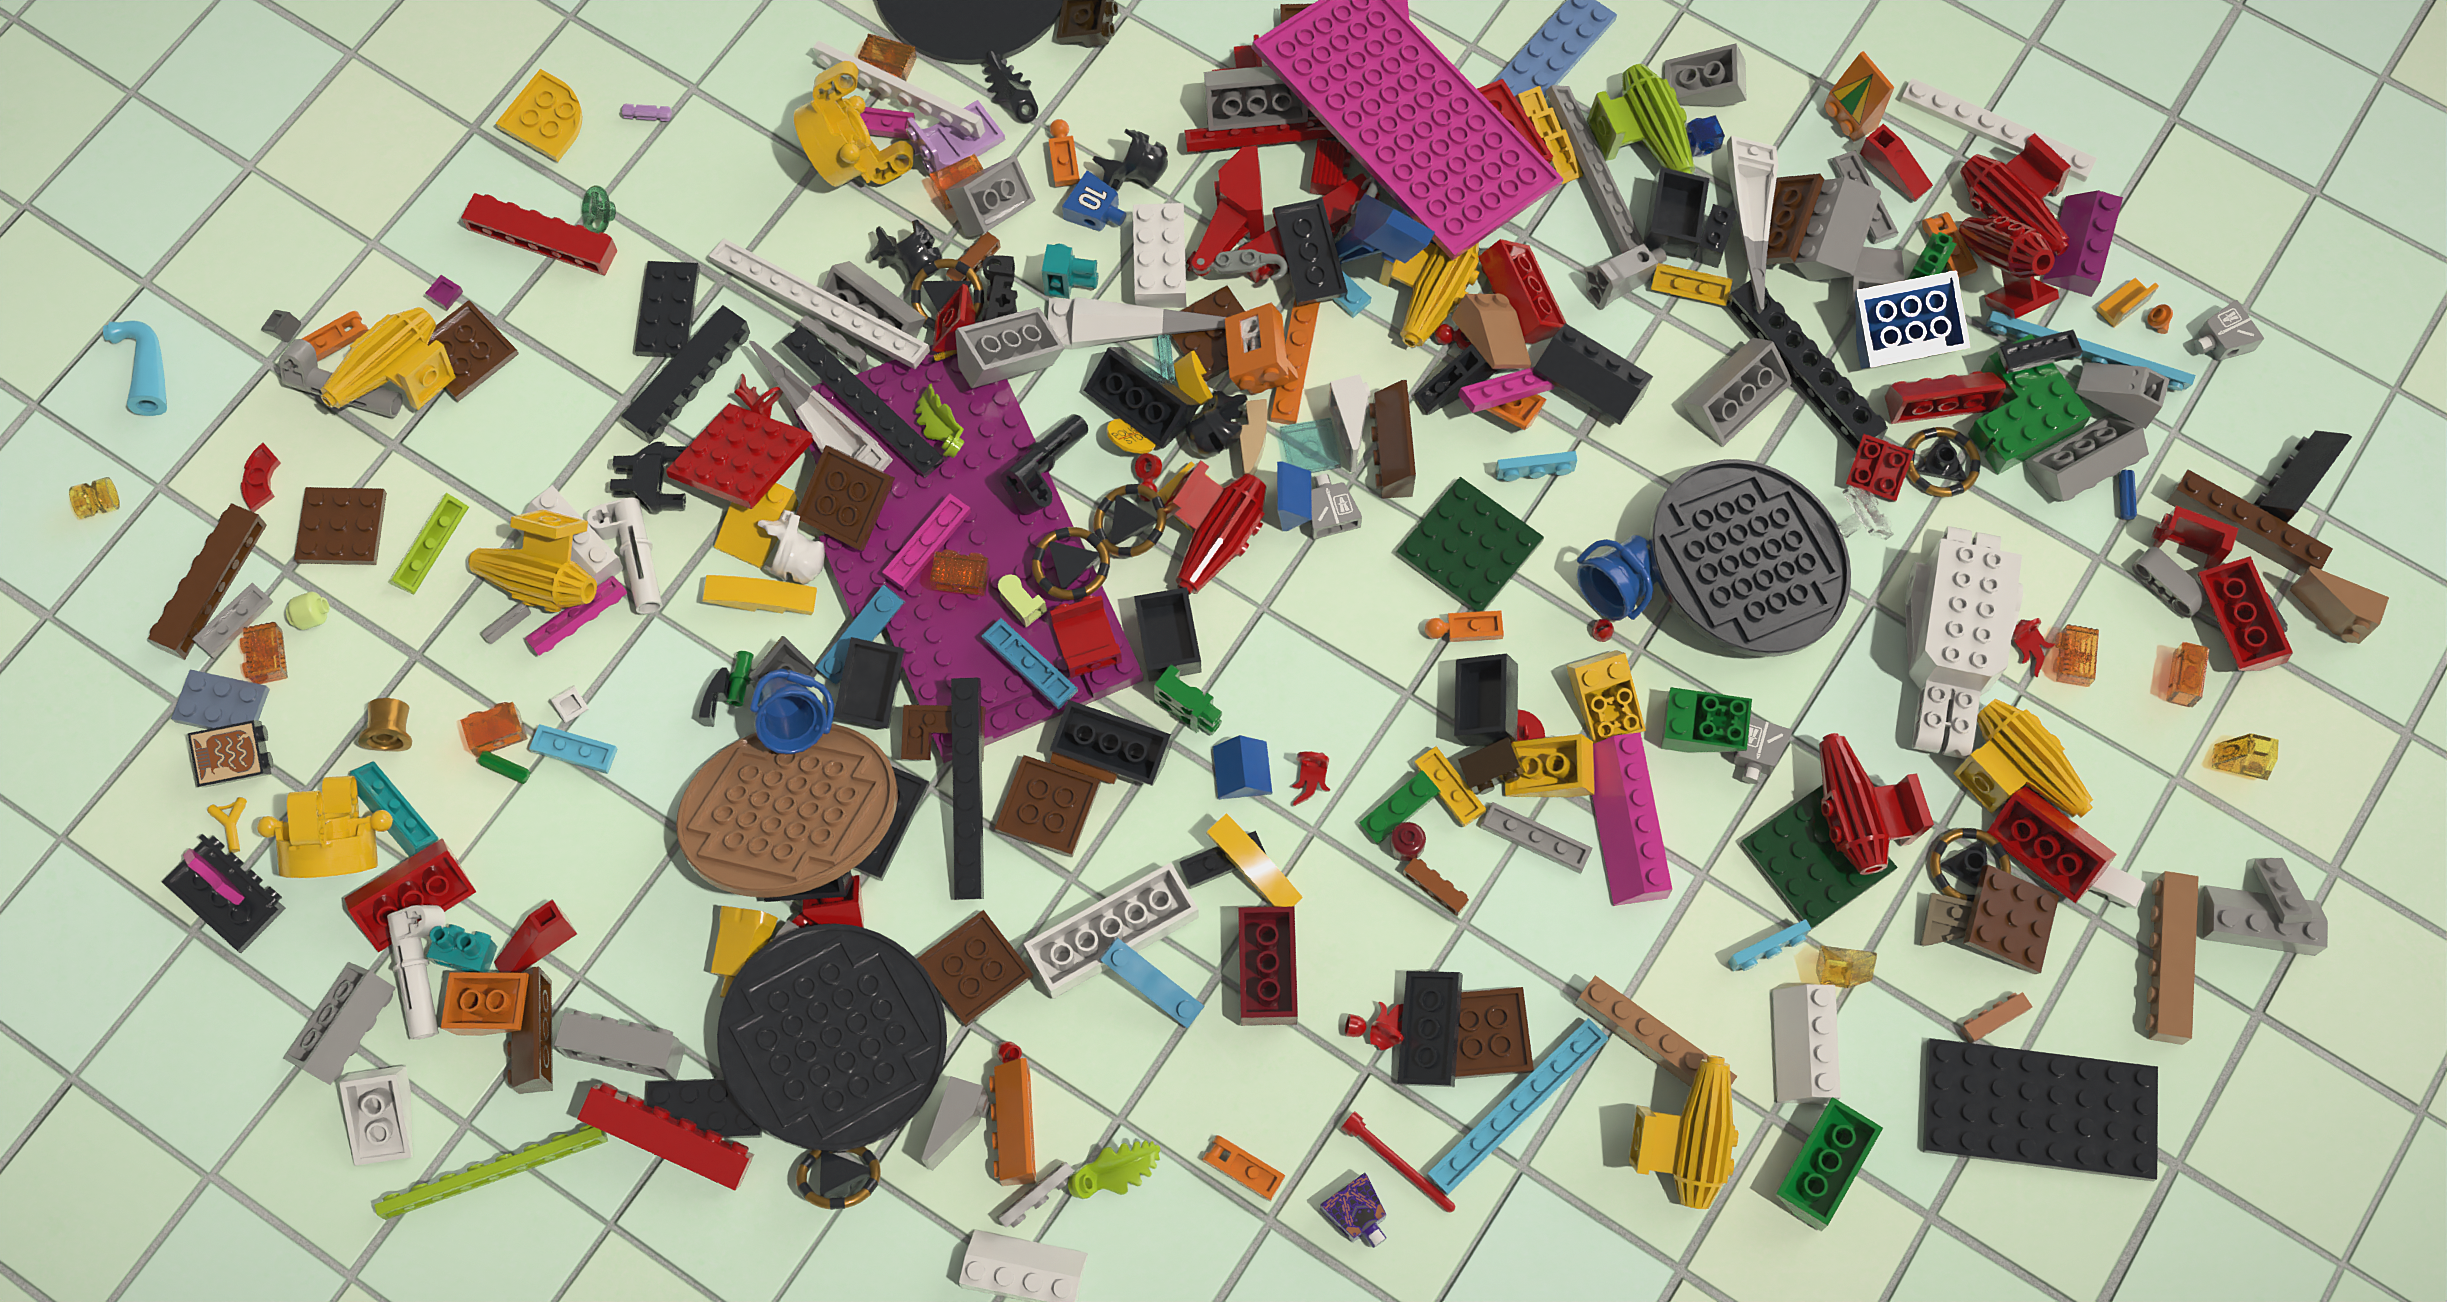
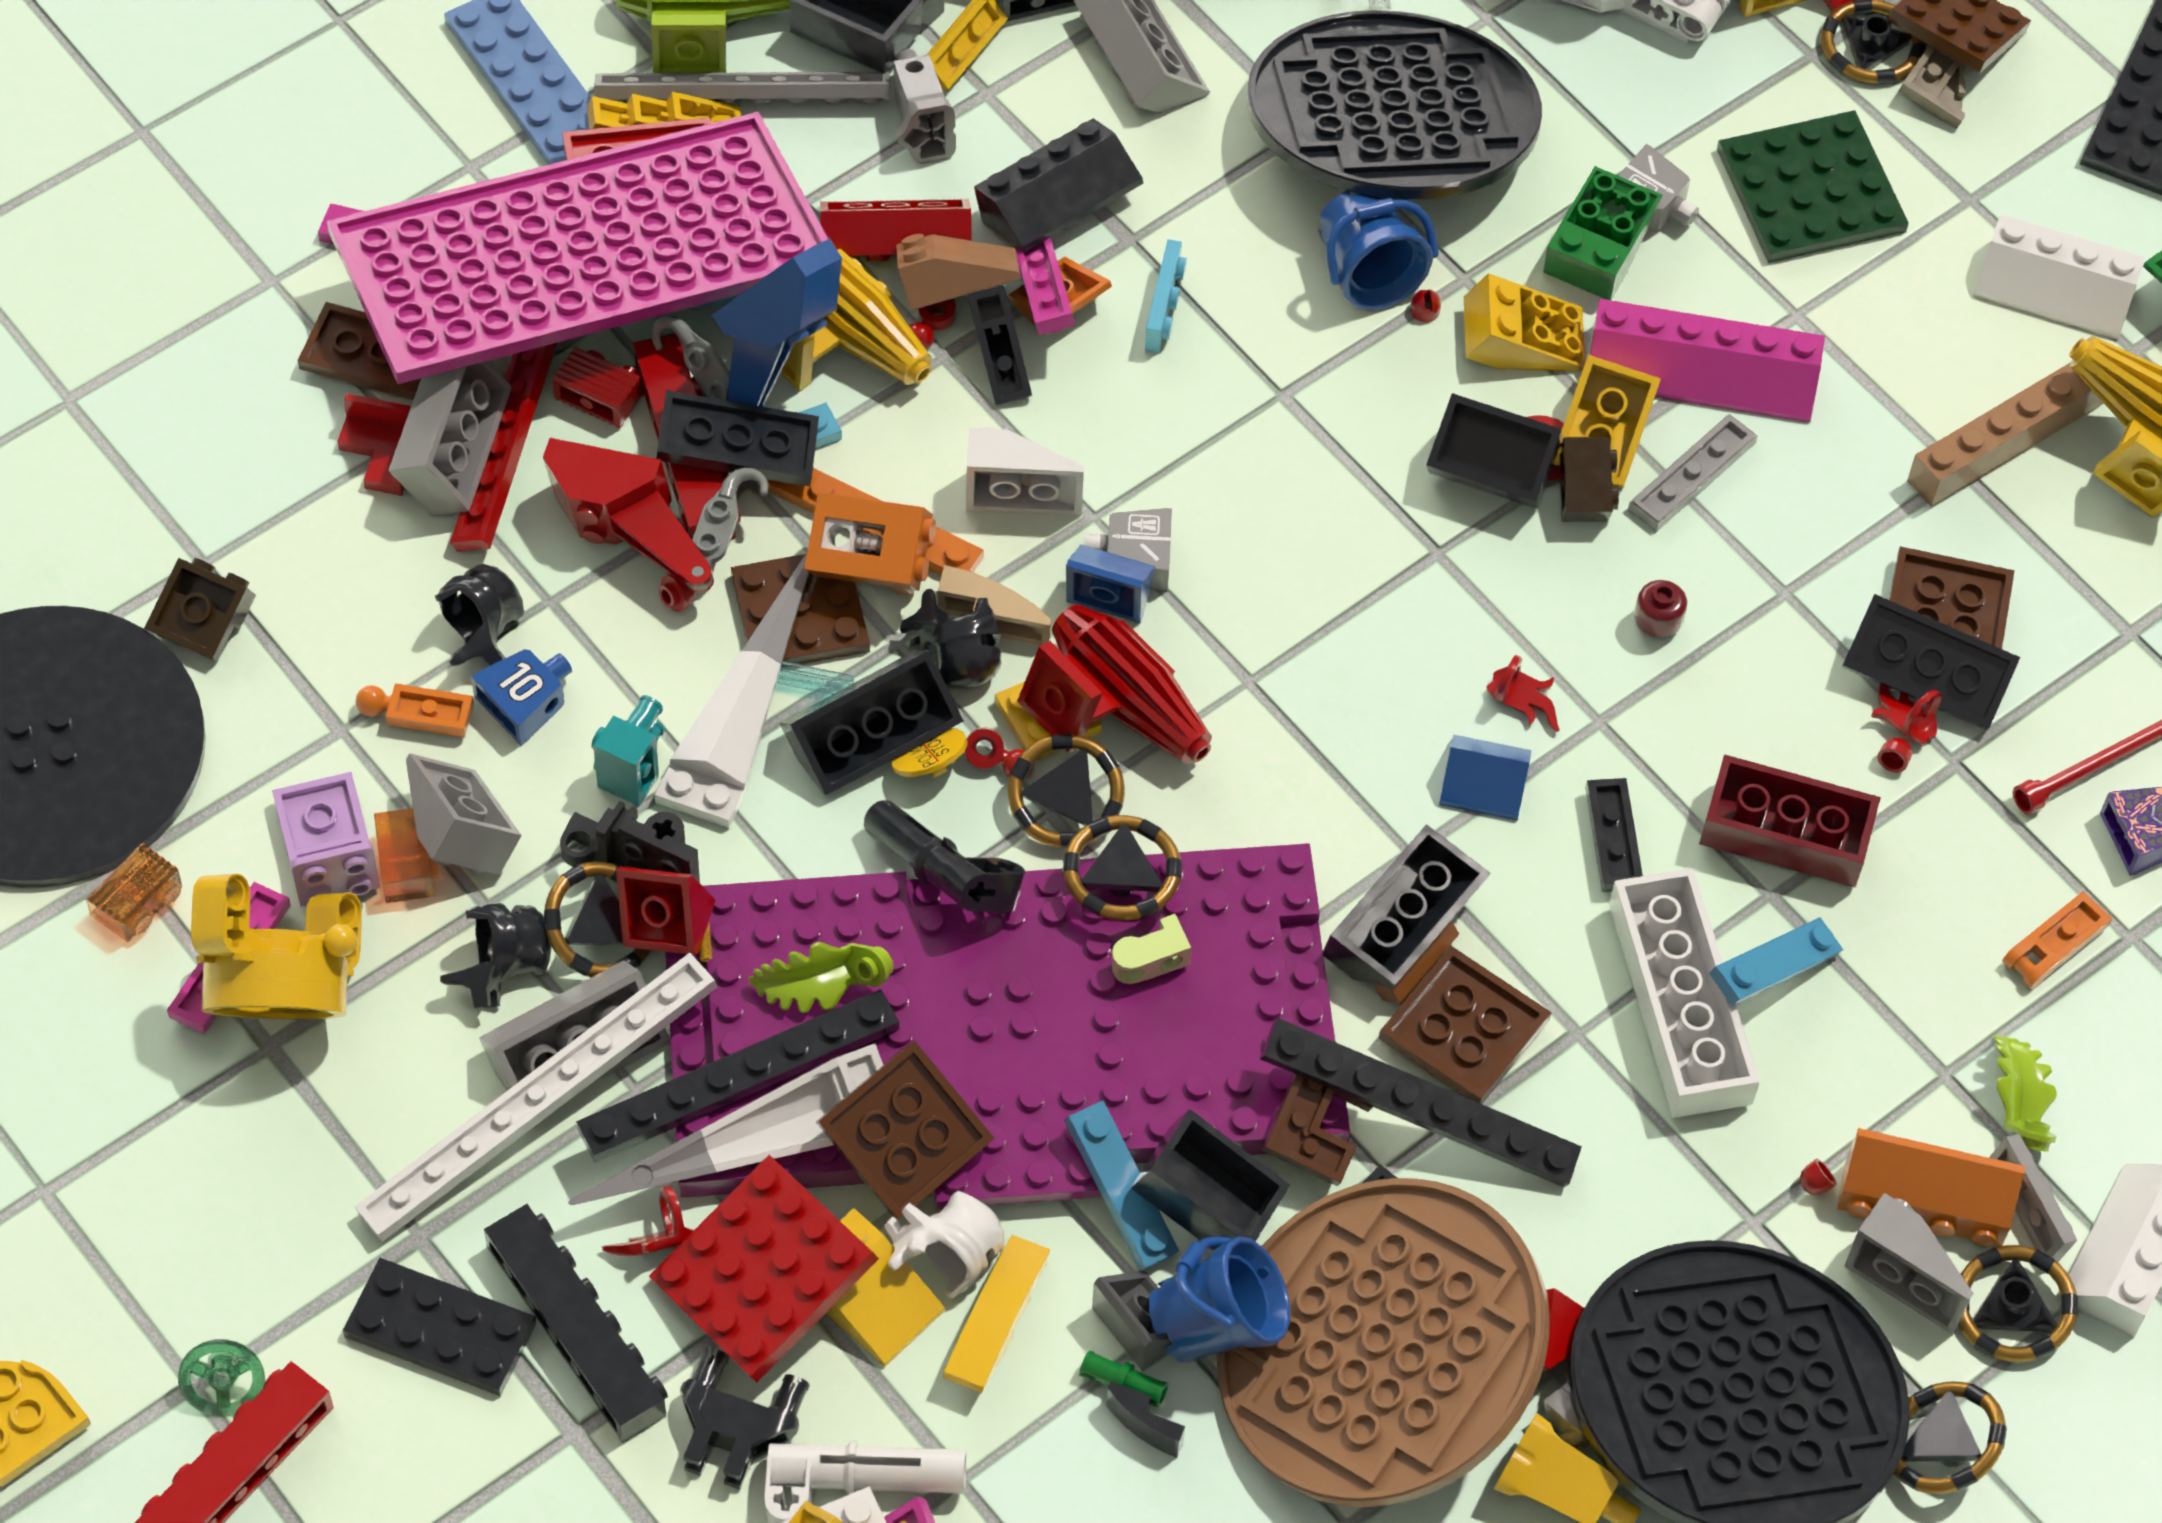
camera: 75 degrees left, 10 degrees down
lavender axle [622,103,672,121] -> none
red hinge [791,912,816,928] -> none
light grey plate [799,315,869,373] -> none
white plate [813,40,985,139] -> none
dark pink plate [882,493,971,591] -> none
reddish brown plate [917,909,1034,1027] -> none
clear orange brick [930,549,990,596] -> none
dark orange piece [946,232,1001,281] -> none
light grey slope [955,307,1065,388] -> none
dark azure plate [982,618,1078,710] -> none
black plant [984,51,1038,123] -> none
red panel [1050,595,1122,678] -> none
white brick [1133,203,1187,308] -> none
black piece [1134,587,1202,682] -> none
green hips [1154,665,1222,735] -> none
yellow slope [1174,351,1213,407] -> none
yellow slope [1206,813,1303,907] -> none
clear light blue tile [1280,418,1341,473] -> none
green plate [1359,770,1441,845] -> none
reddish brown slope [1369,380,1416,499] -> none
dark green plate [1395,477,1544,612] -> none
dark orange piece [1403,858,1469,917] -> none
yellow plate [1414,746,1486,827] -> none
orange plate [1425,610,1504,642] -> none
medium azure plate [1427,1018,1609,1196] -> none
medium azure plate [1728,919,1811,972] -> none
clear yellow slope [1816,945,1877,988] -> none
red piece [1819,733,1934,875] -> none
nougat piece [1960,992,2033,1043] -> none
none -> black piece [1959,1245,2078,1362]

